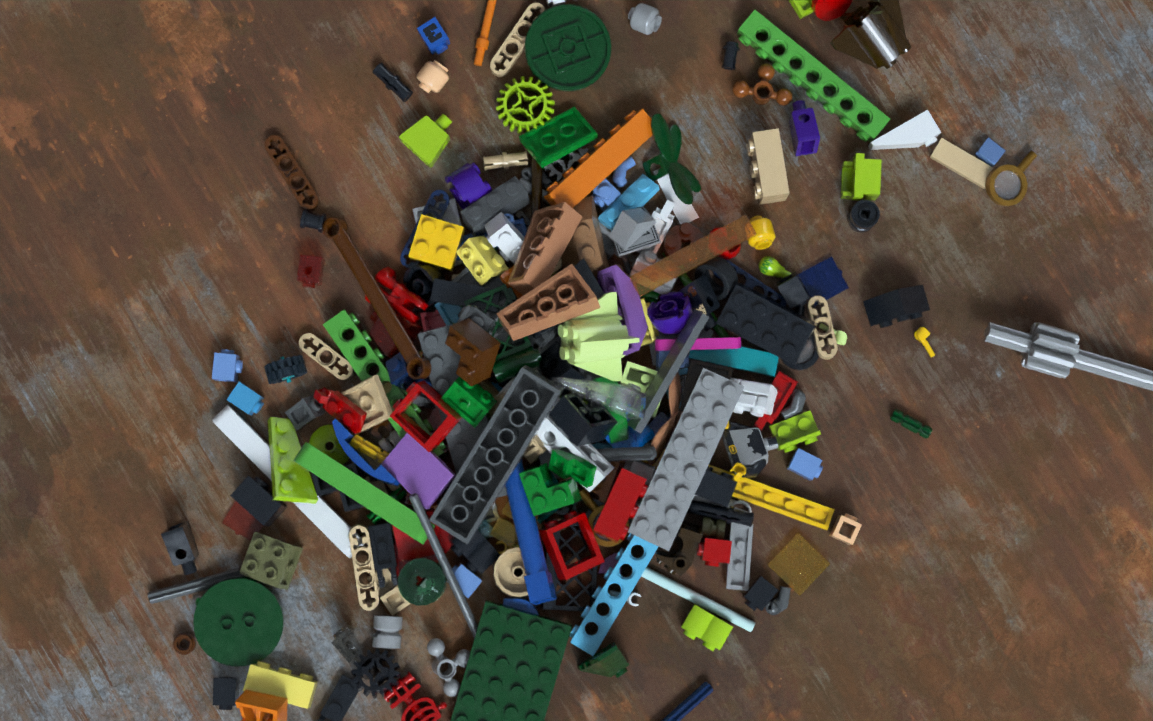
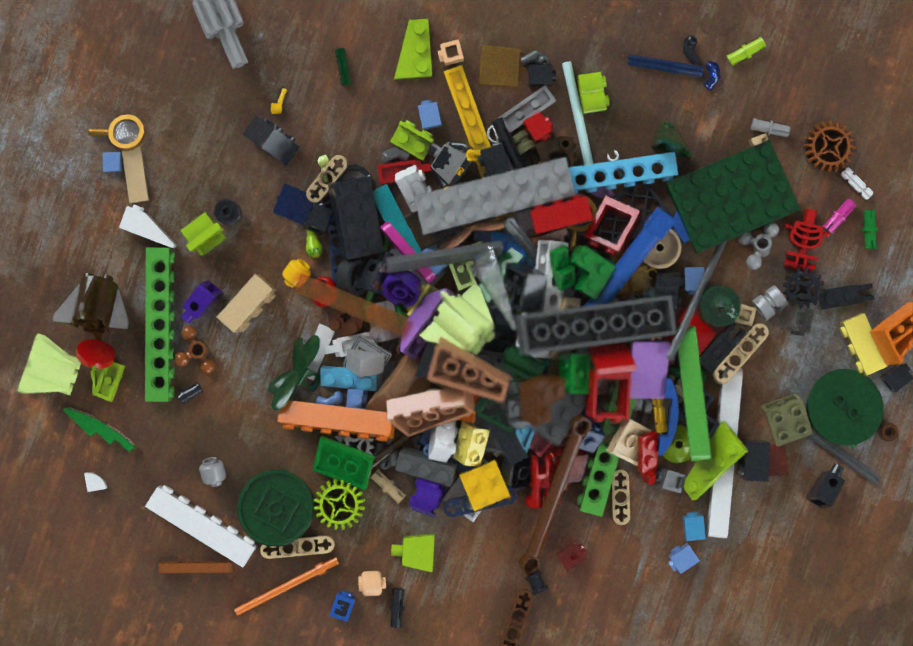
camera: 130 degrees left, 5 degrees up
black wheel [264,355,307,384] -> none
none -> lime wing [394,19,432,80]
none -> red tile [588,341,636,375]

